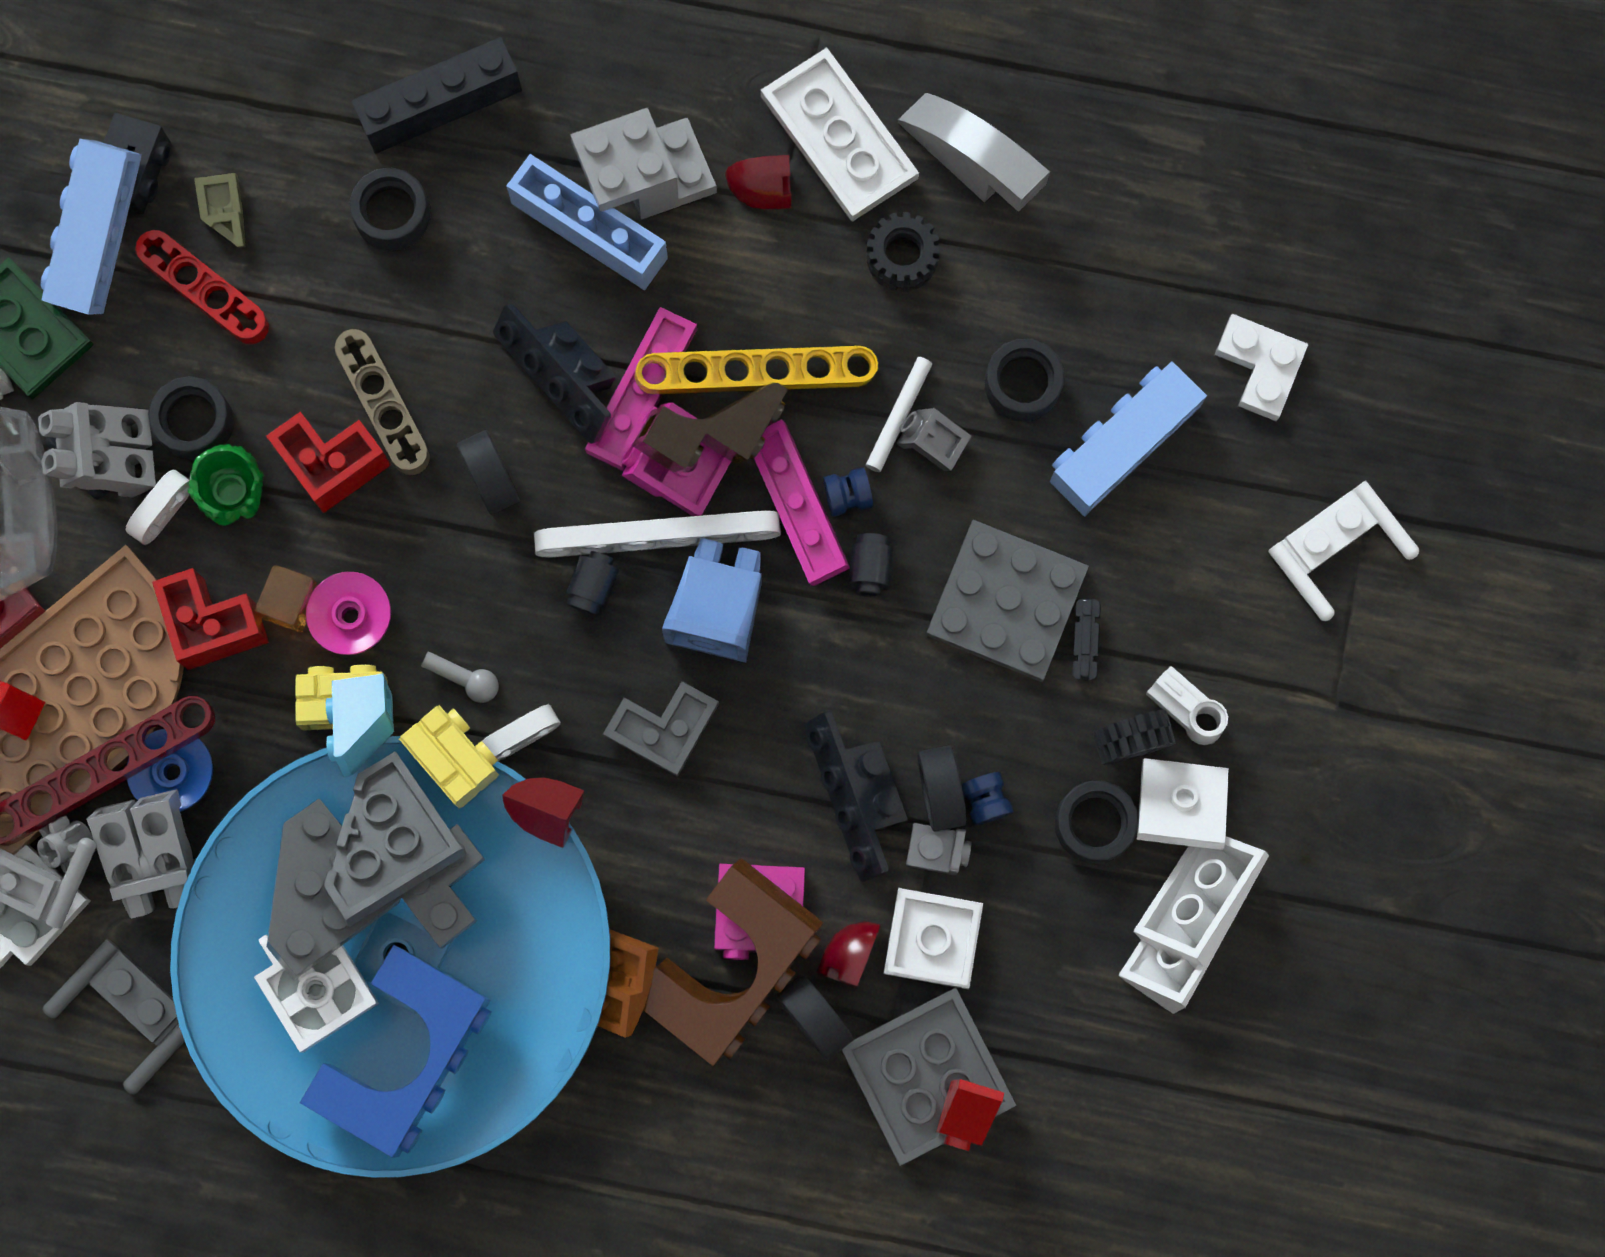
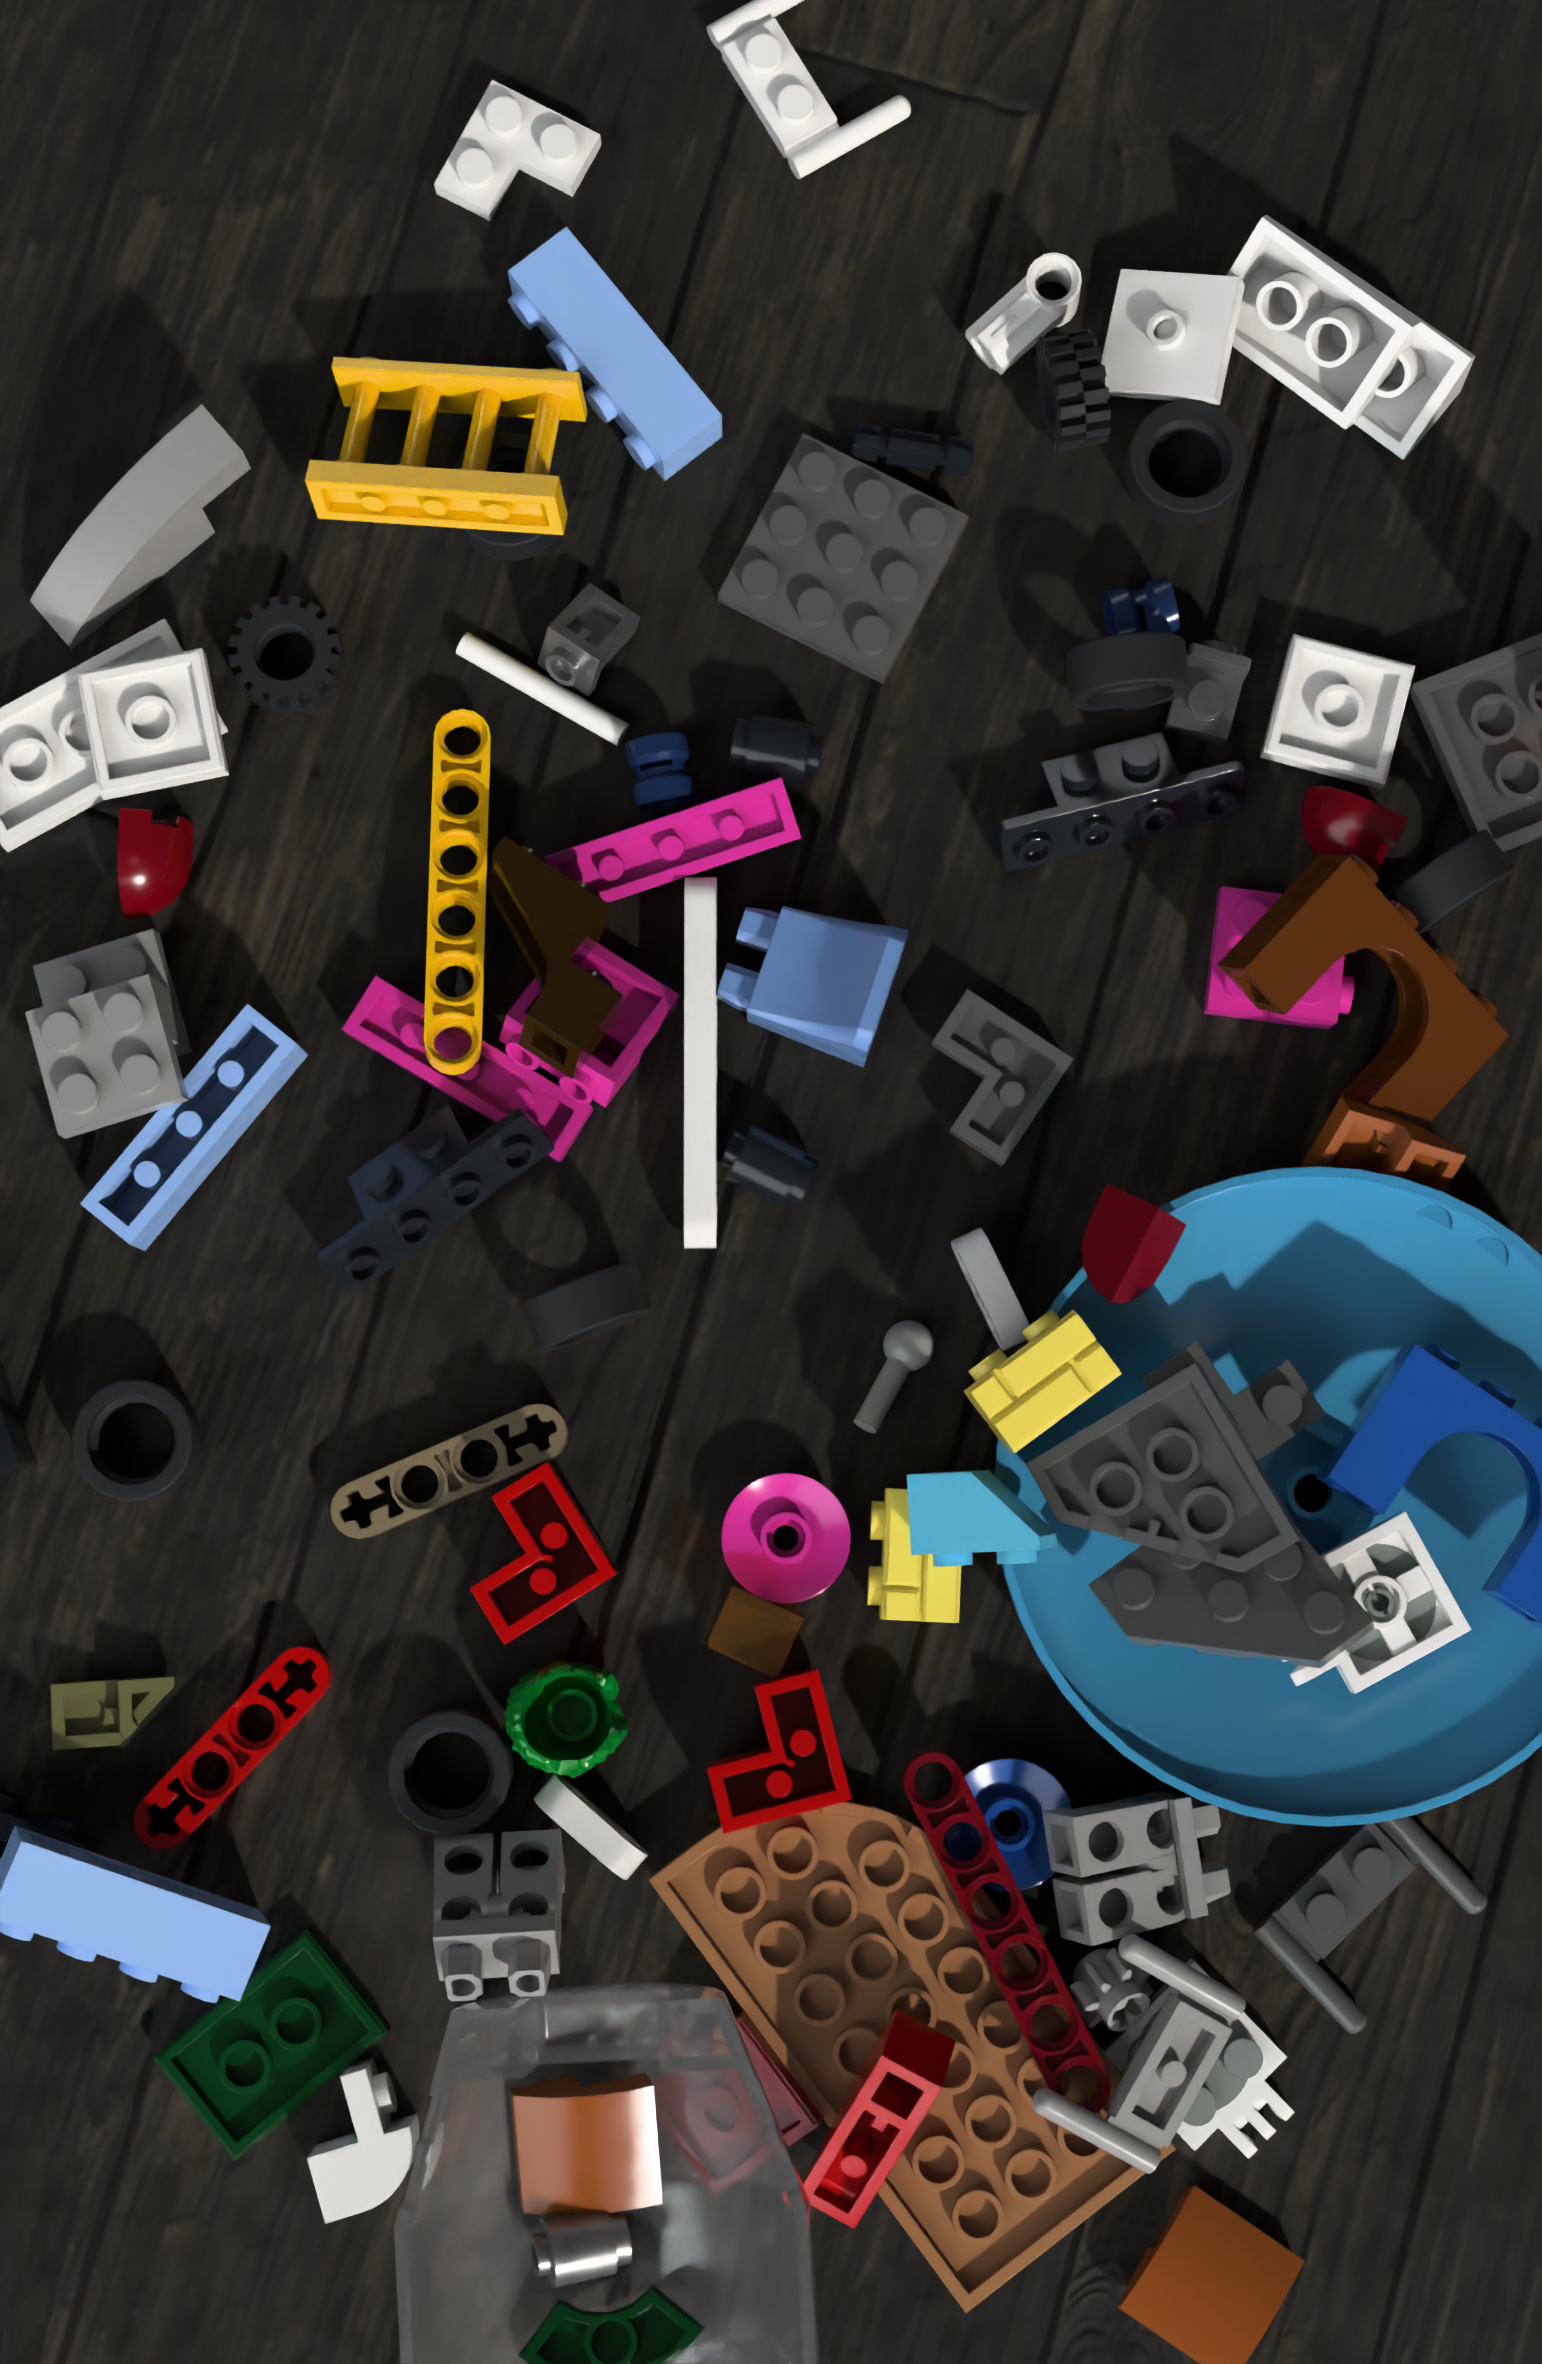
camera: 85 degrees left, 5 degrees up
none -> white plate [77,648,229,800]
none -> yellow fence [305,357,587,535]

